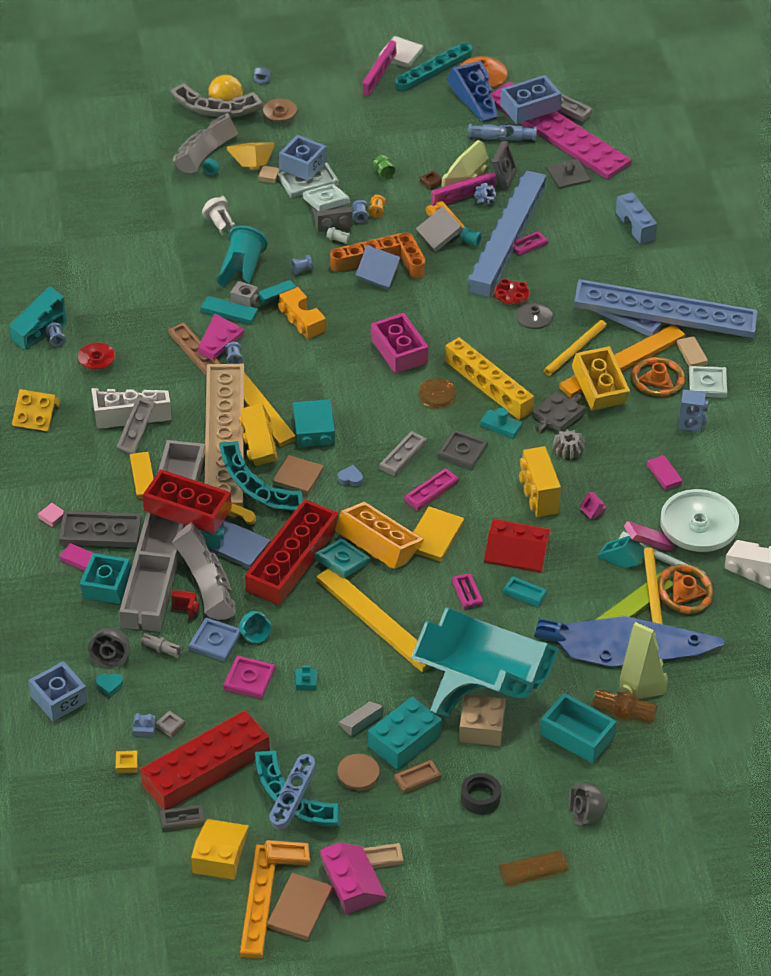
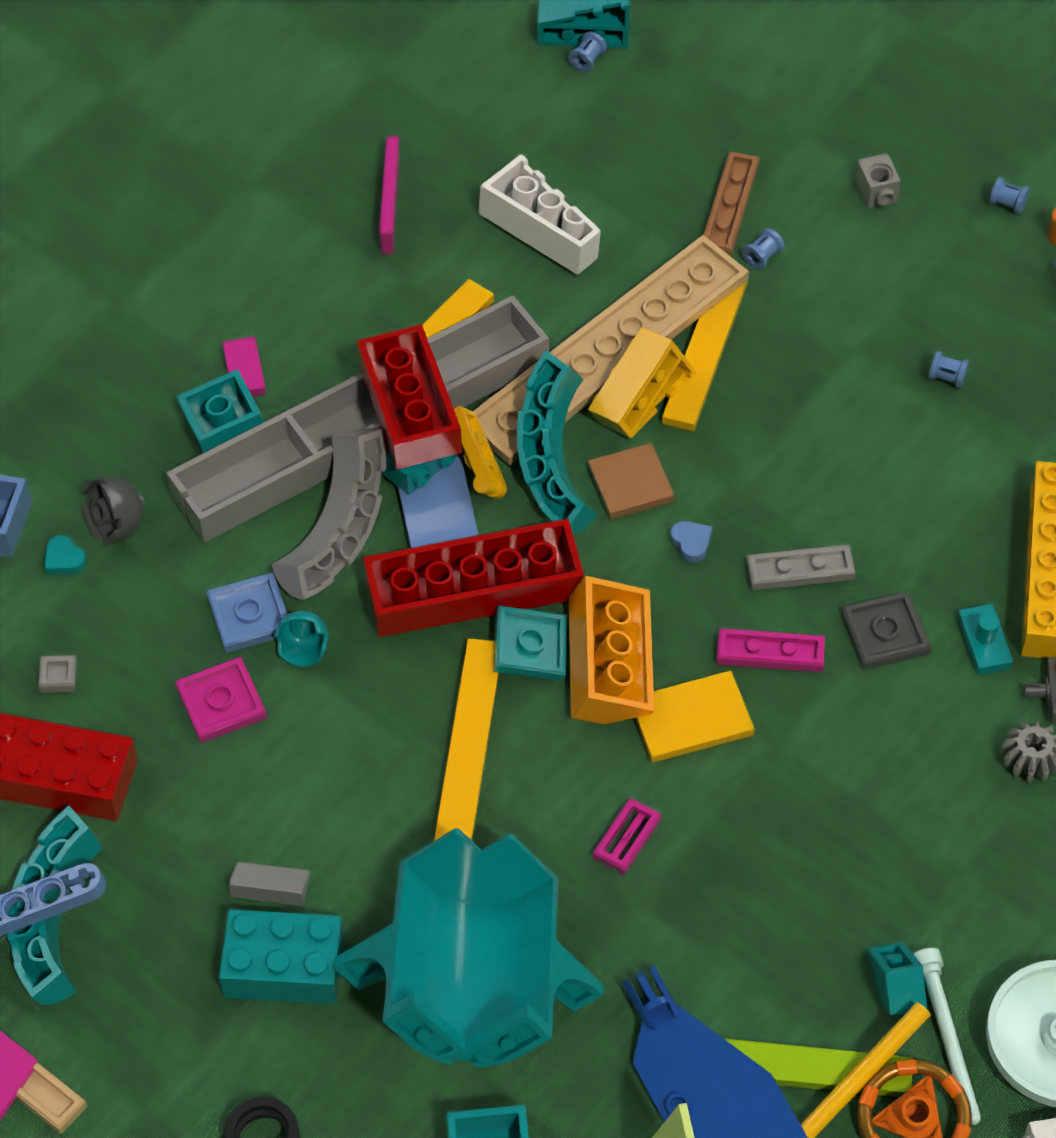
camera: 50 degrees right, 10 degrees up
yellow bracket [12,389,60,432] -> none
bright pink tile [38,503,64,527] -> none
dark grey plate [59,511,142,548] -> none
red dish [78,342,115,370] -> none
light grey tile [116,396,155,454] -> none
medium blue tile [133,713,156,737] -> none
light grey pin [141,633,182,658] -> none
red bracket [171,590,200,620] -> none
dark pink wing [198,314,245,360] -> none
teal tile [201,296,258,325] -> none
white piece [202,196,236,235] -> none
teal piece [217,226,268,288] -> none
teal slope [259,280,296,307] -> none
light orange arch [278,287,326,339] -> none
teal brick [293,399,335,447] -> none
teal tile [296,665,317,690] -> none
medium nougat tile [337,754,379,792] -> none
dark pink brick [371,313,429,374] -> none
medium nougat tile [394,760,441,794] -> none
clear orange tile [419,378,456,408] -> none
tan brick [459,695,506,747] -> none
red slope [484,519,551,573] -> none
teal tile [503,576,548,608] -> none
yellow brick [519,446,561,517] -> none
dark pink tile [580,492,607,519] -> none
dark pink tile [624,521,674,552] -> none
none -> dark pink tile [379,136,400,254]
none -> medium blue bush [928,351,969,389]

